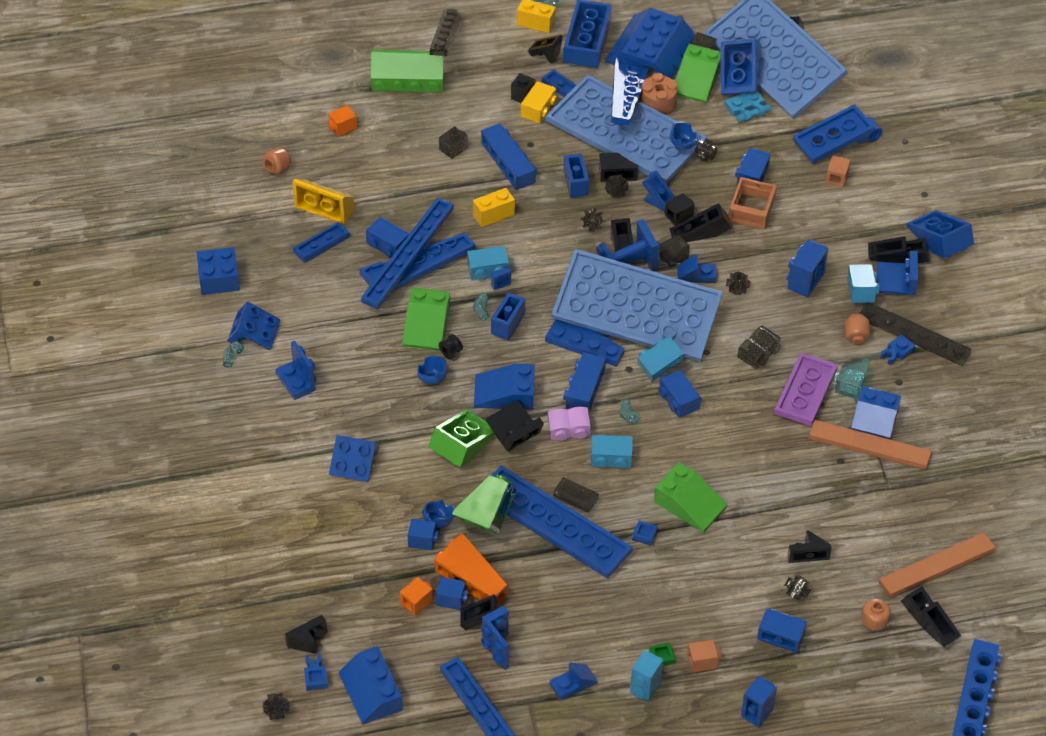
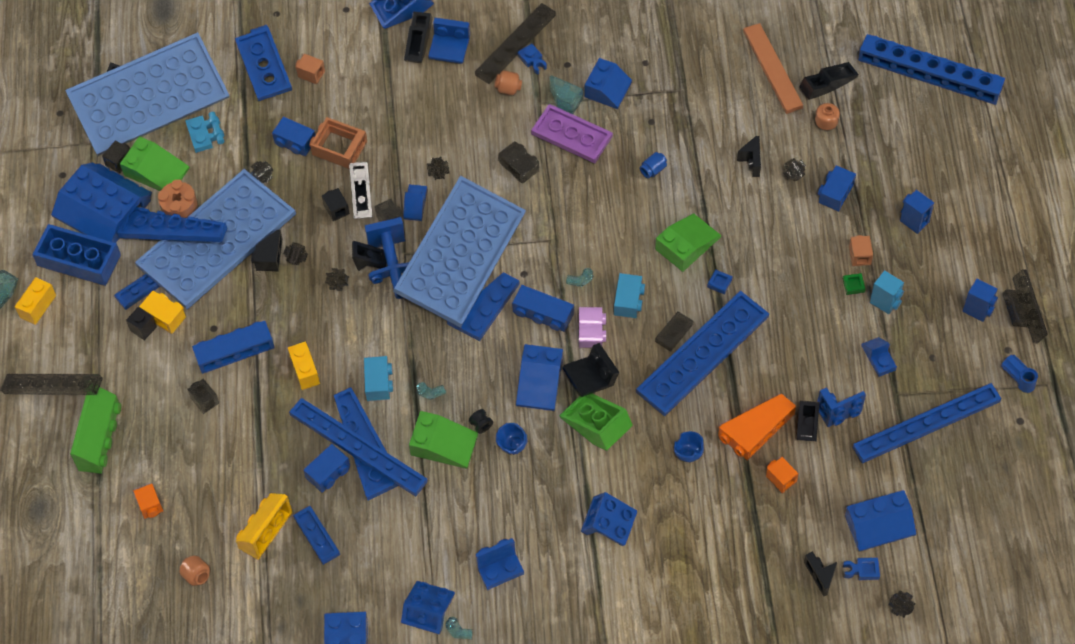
camera: 80 degrees left, 10 degrees up
blue brick [408,519,439,550] -> none
blue brick [436,577,469,610] -> none
slope [452,474,517,535] -> none
blue tile [491,267,511,290] -> none
blue brick [491,292,525,340] -> none
black slope [527,34,563,64] -> none
blue brick [563,154,589,198] -> none
dark azure brick [638,336,684,382] -> none
blue slope [642,170,675,211] -> none
blue brick [658,370,701,418] -> none
blue hair [670,122,697,150] -> none
blue slope [721,39,761,95] -> none
blue brick [786,239,828,298] -> none
nougat tile [809,420,931,470] -> none
dark azure brick [847,265,879,303] -> none
none -> blue brick [639,152,667,179]

